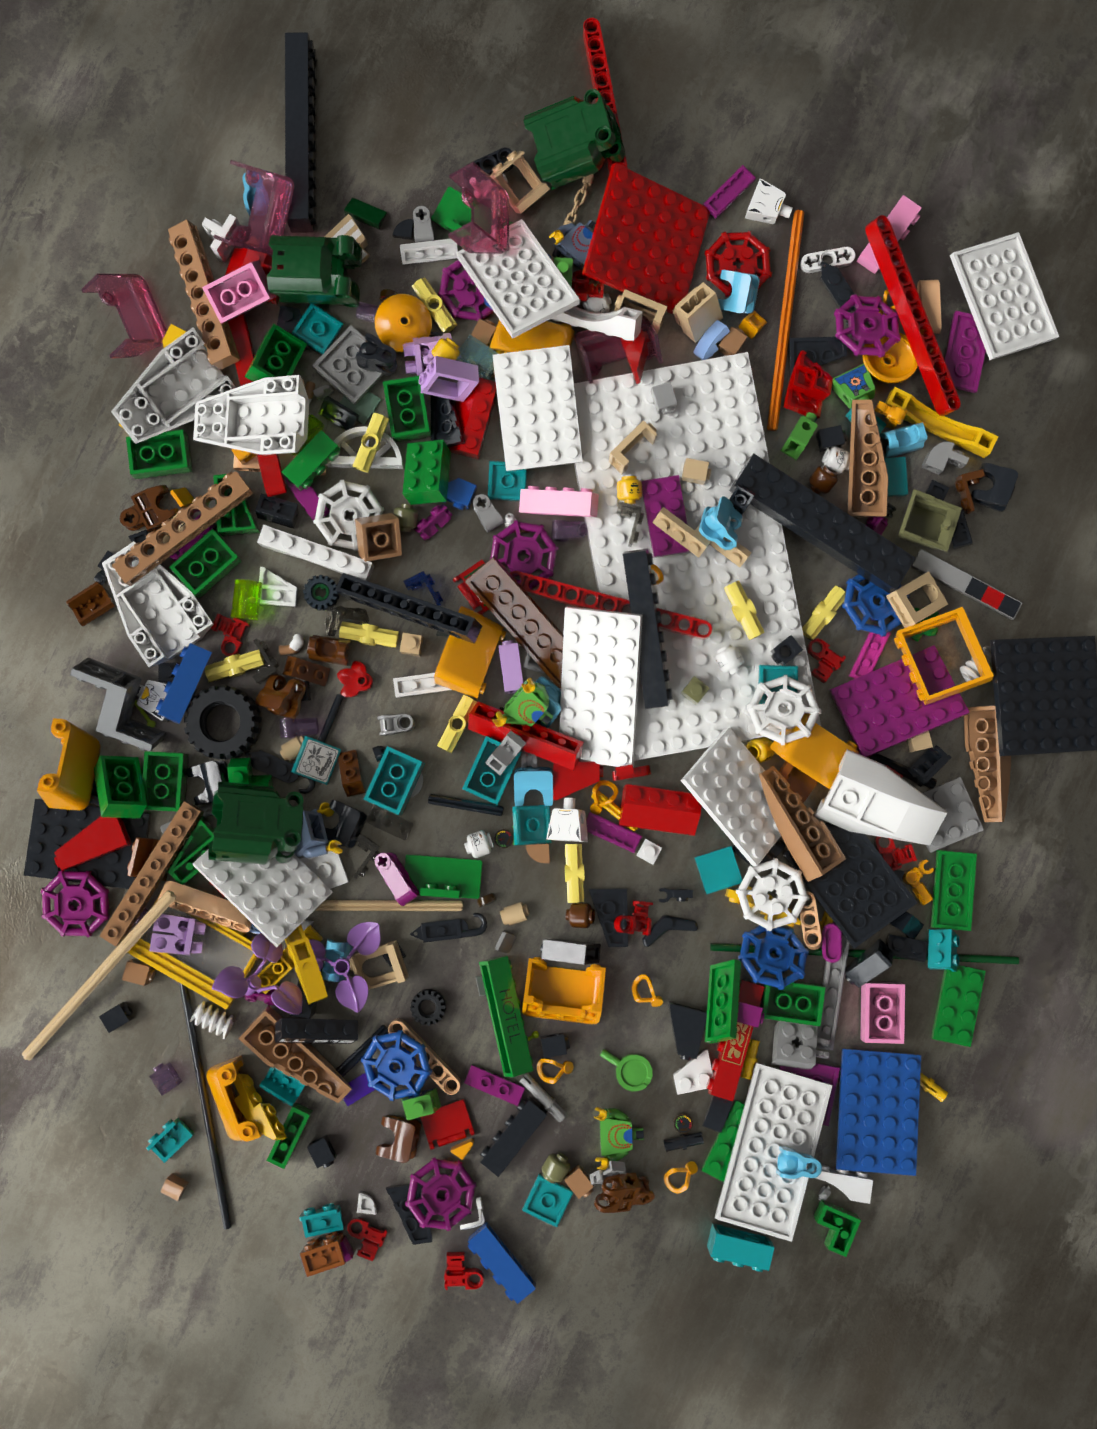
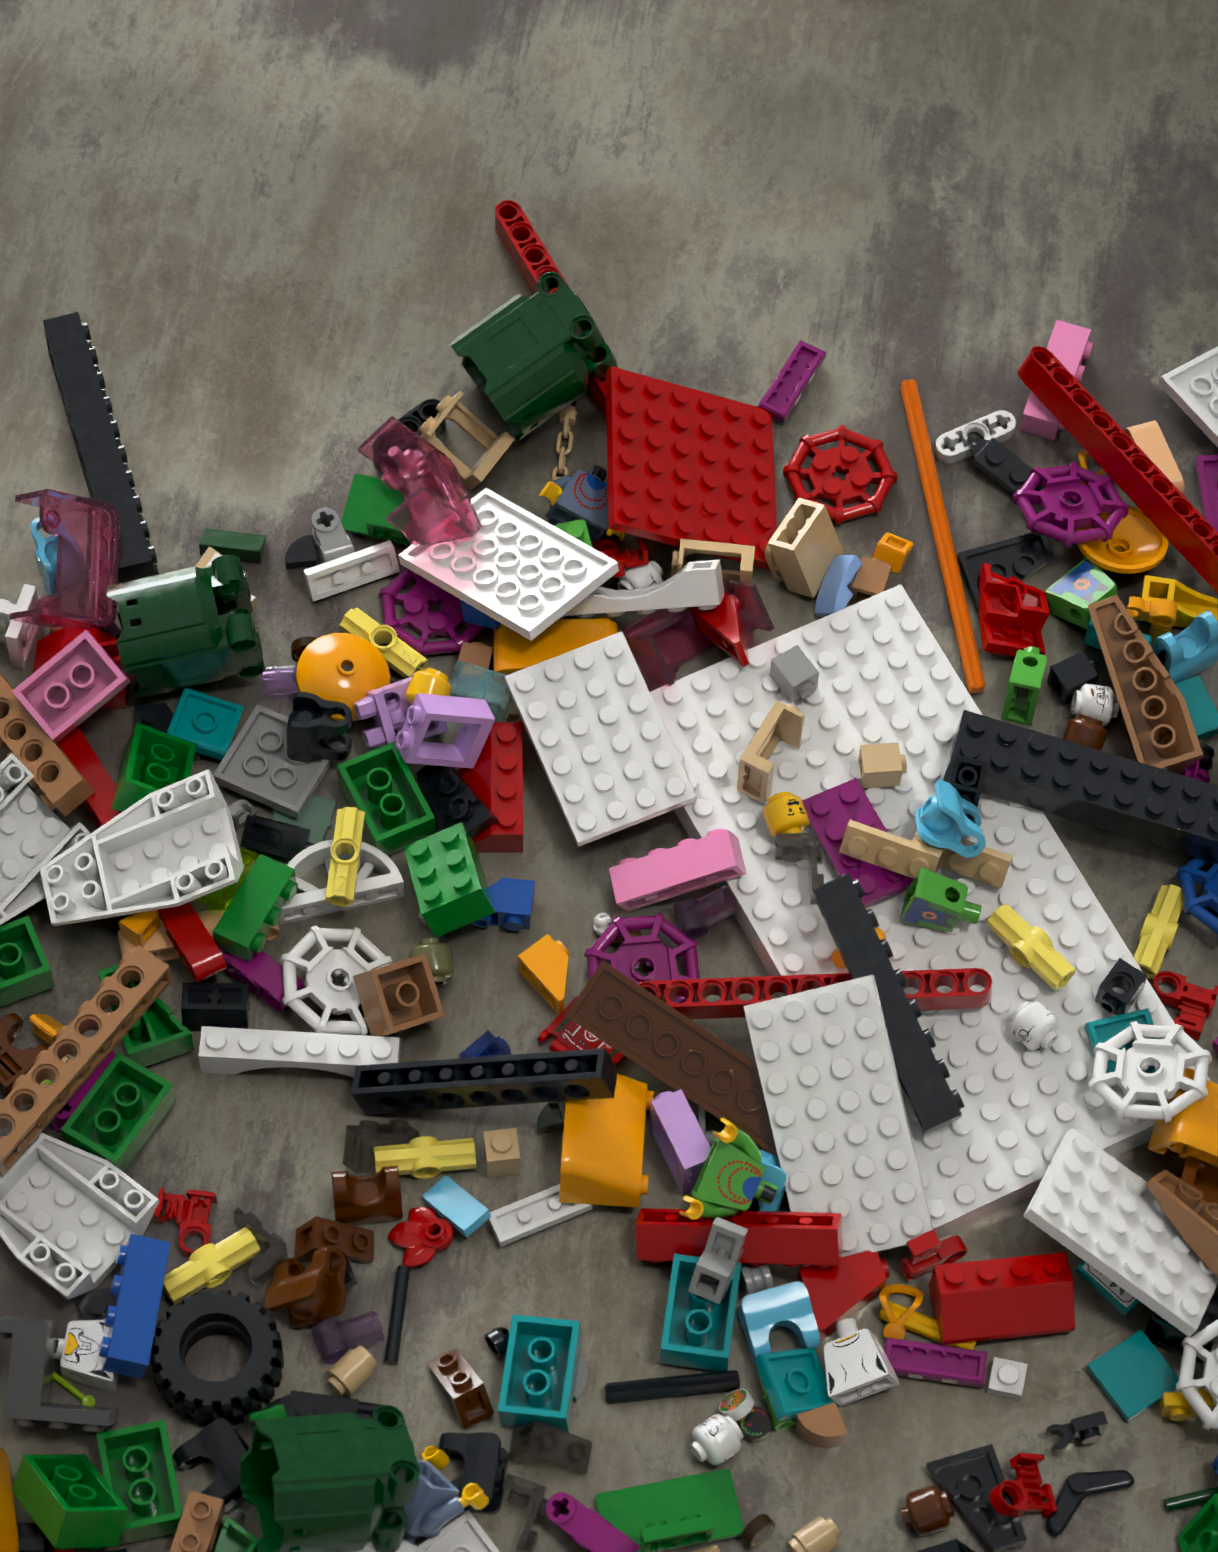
camera: 15 degrees left, 25 degrees down
clear neon green brick [231,579,262,621] -> none
white wing [257,567,298,607] -> none
arm [279,634,304,655] -> none
tile [291,736,341,785] -> none
black bush [303,575,339,611] -> none
light grey piece [377,714,416,736] -> none
magenta hinge [414,504,452,541] -> none
light yellow piece [437,695,477,753] -> none
light grey piece [473,494,504,533] -> none
teal tile [488,461,527,501] -> none
light yellow piece [565,844,585,903] -> none
olive brick [681,676,710,705] -> none
medium azure piece [718,270,760,314] -> none
white torso [745,179,793,224] -> none
yellow head [746,737,774,763] -> none
none -> medium azure tile [422,1175,492,1238]
none -> light orange slope [518,934,569,1015]
none -> tile [719,1388,754,1421]
none -> bright green torso [899,868,982,932]

